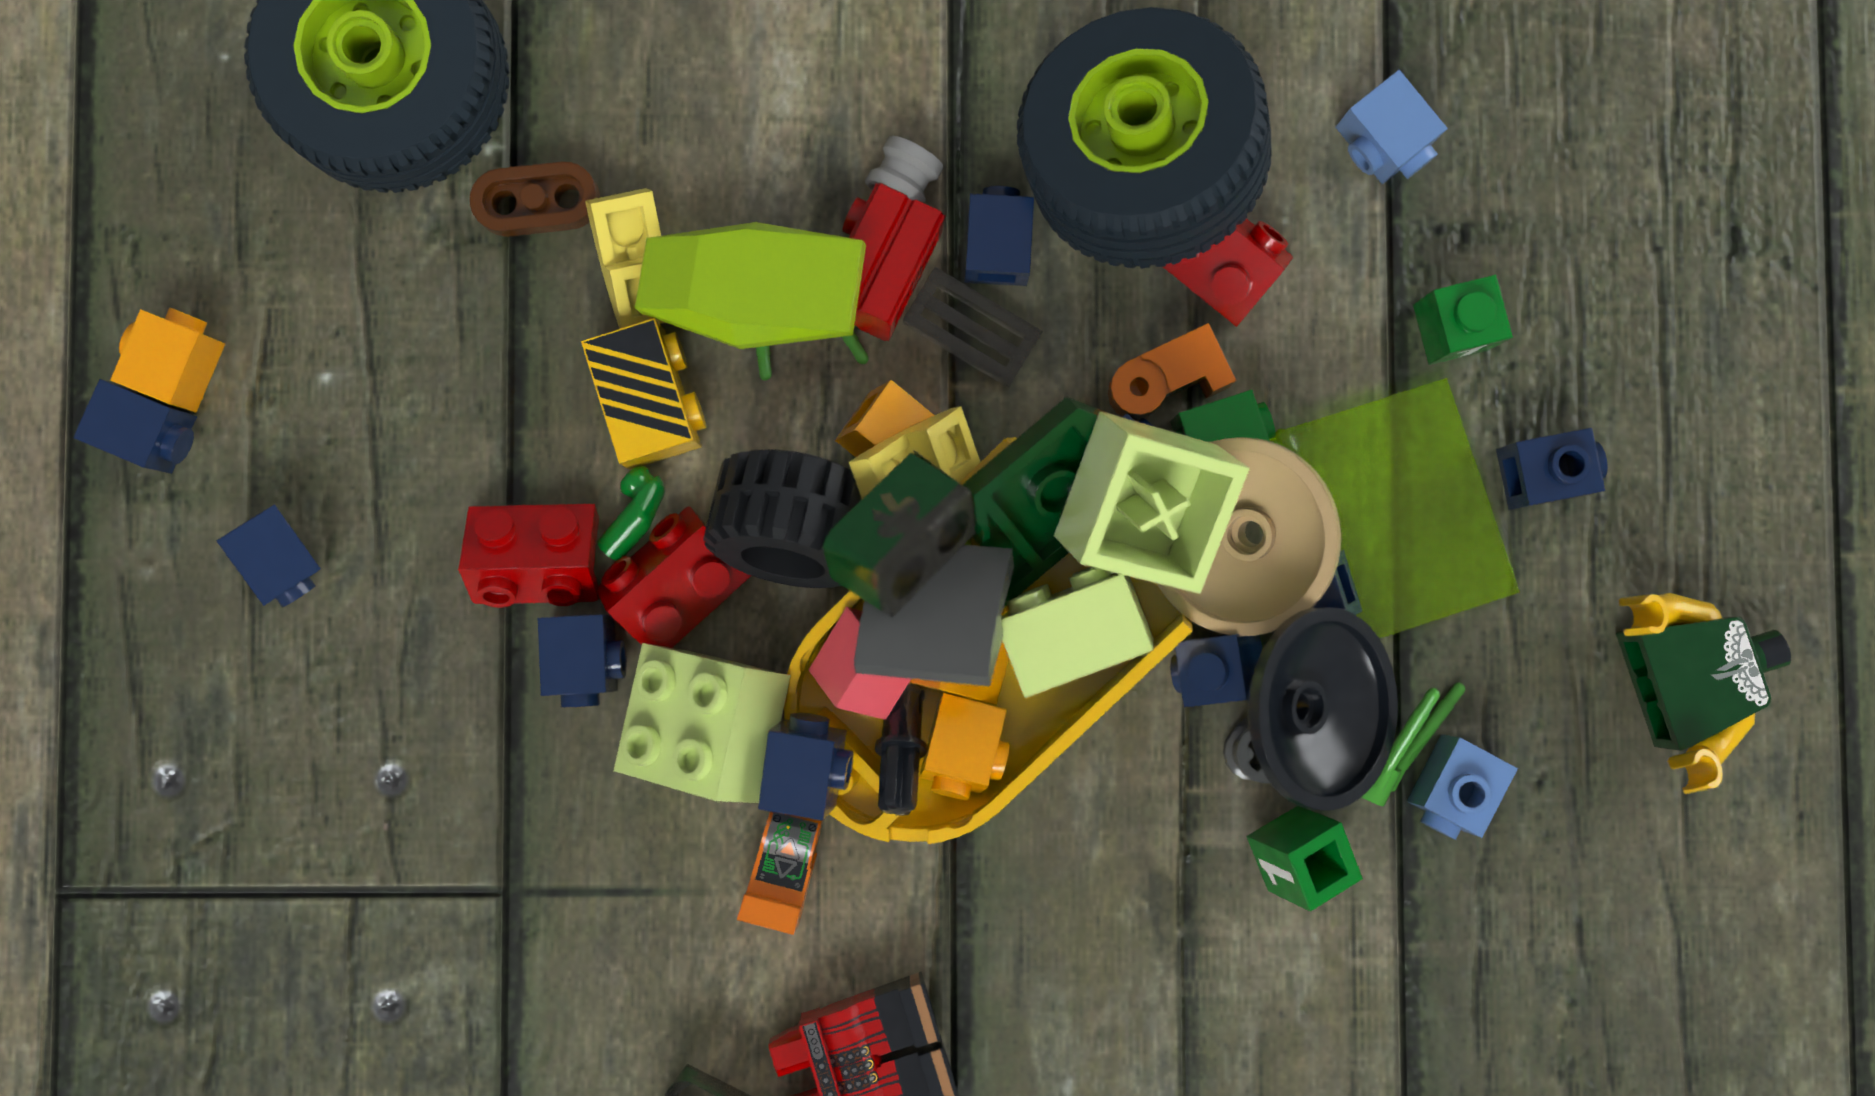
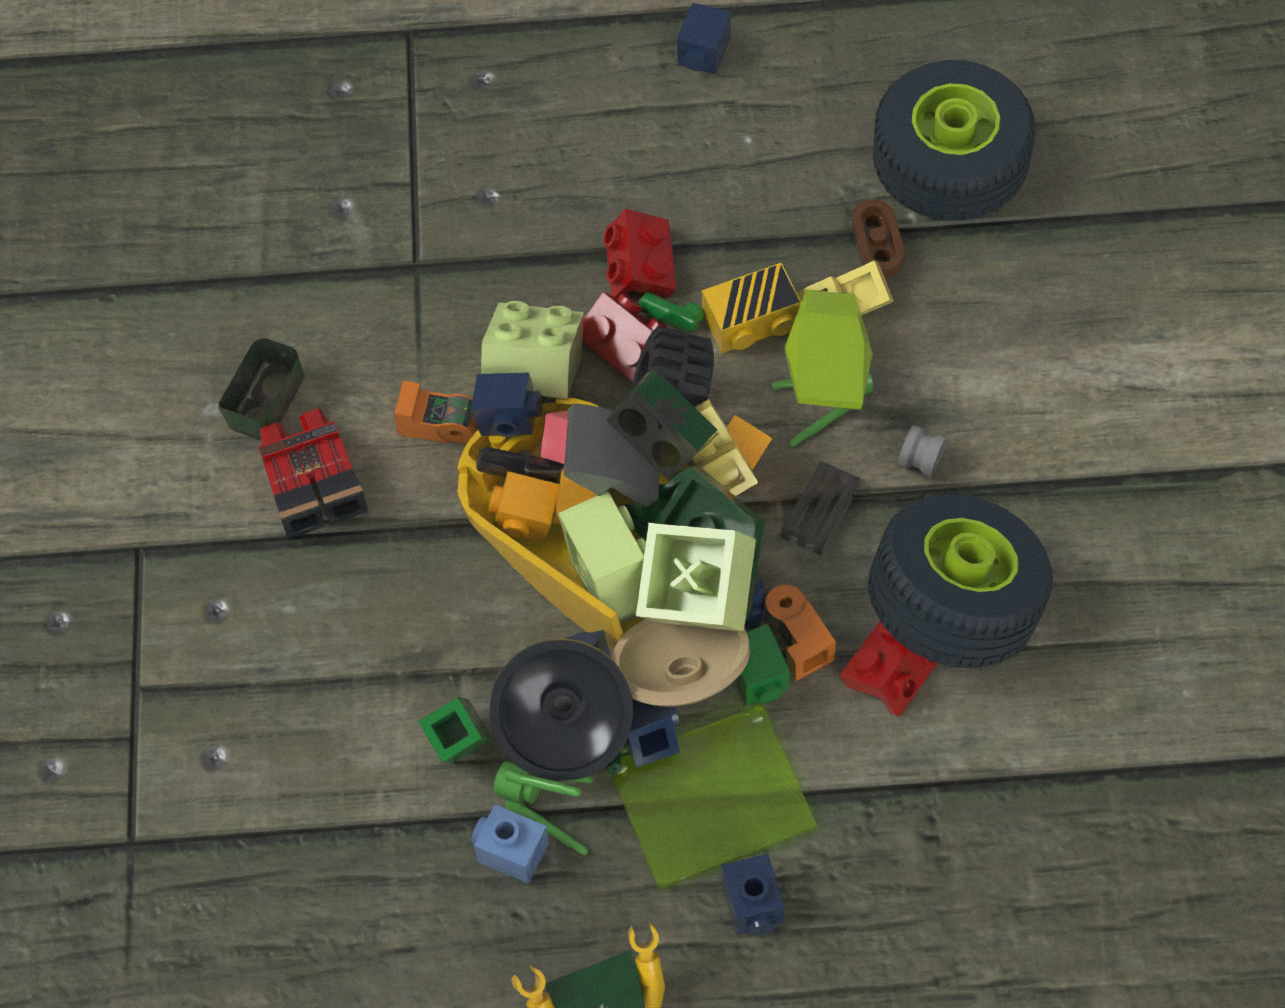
camera: 90 degrees right, 25 degrees down
light orange brick [110,307,225,412] -> none
dark blue brick [216,504,321,608] -> none
dark blue brick [538,615,627,708] -> none
red brick [842,183,945,341] -> none
dark blue brick [965,186,1034,286] -> none
medium blue brick [1336,70,1448,184] -> none
green brick [1413,275,1513,365] -> none

